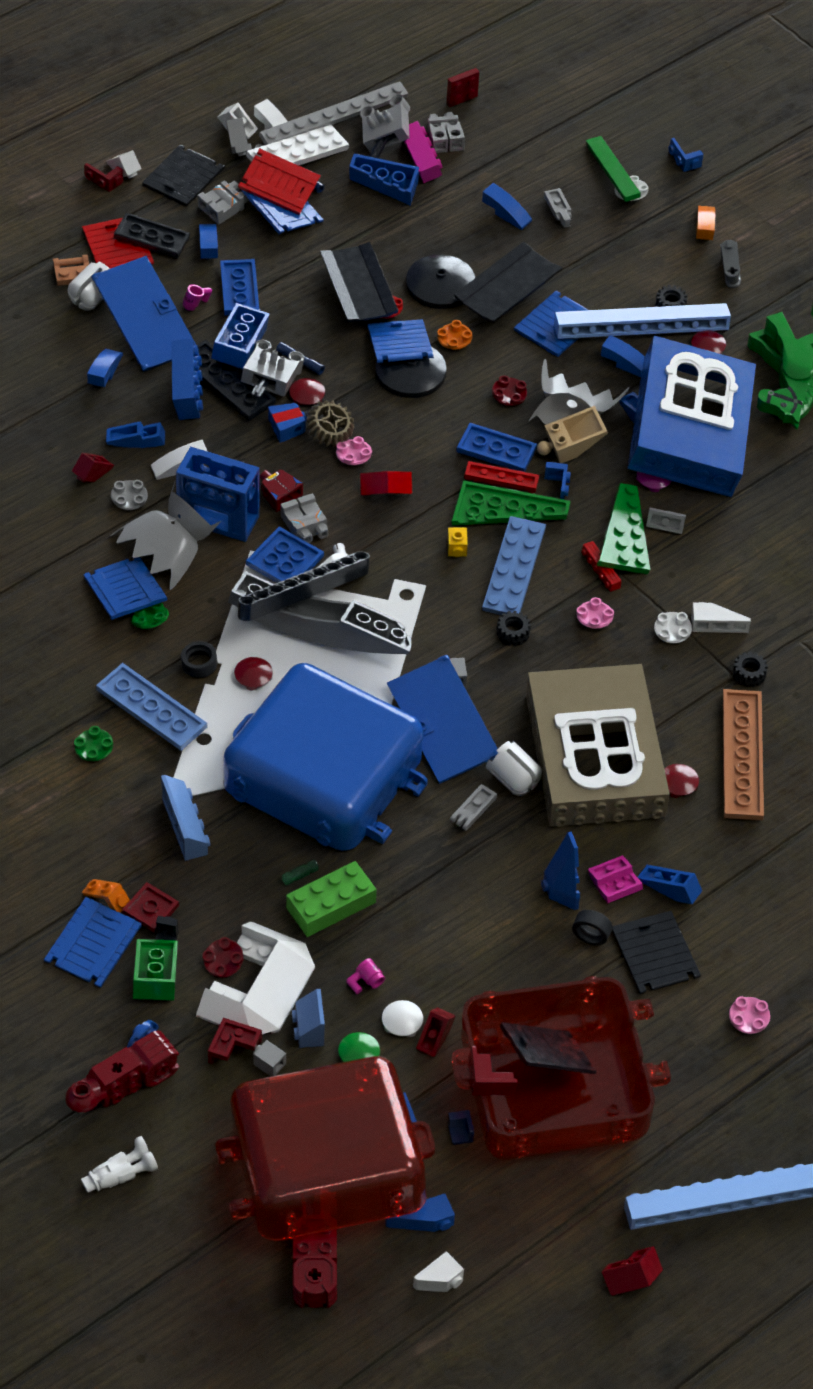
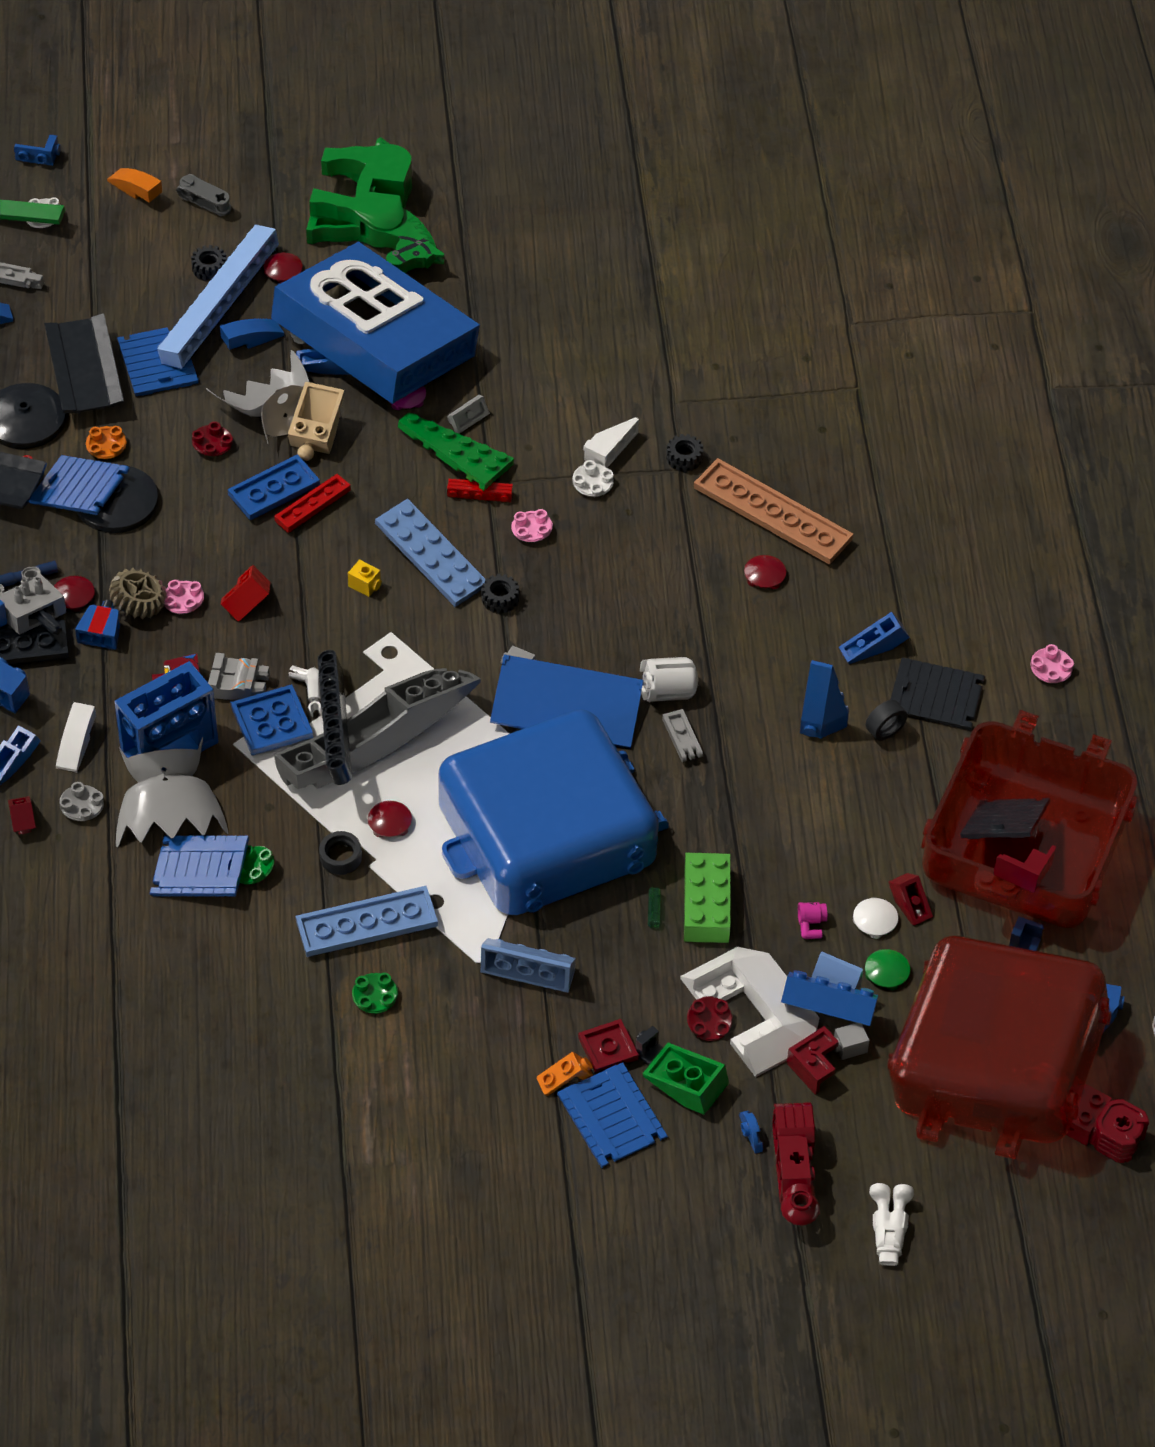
camera: 55 degrees left, 0 degrees up
green wing [452,481,571,526] -> none
dark tan panel [526,664,670,827] -> none
blue bracket [544,462,571,500] -> none
dark pink slope [588,855,643,903] -> none
none -> blue brick [781,970,878,1026]

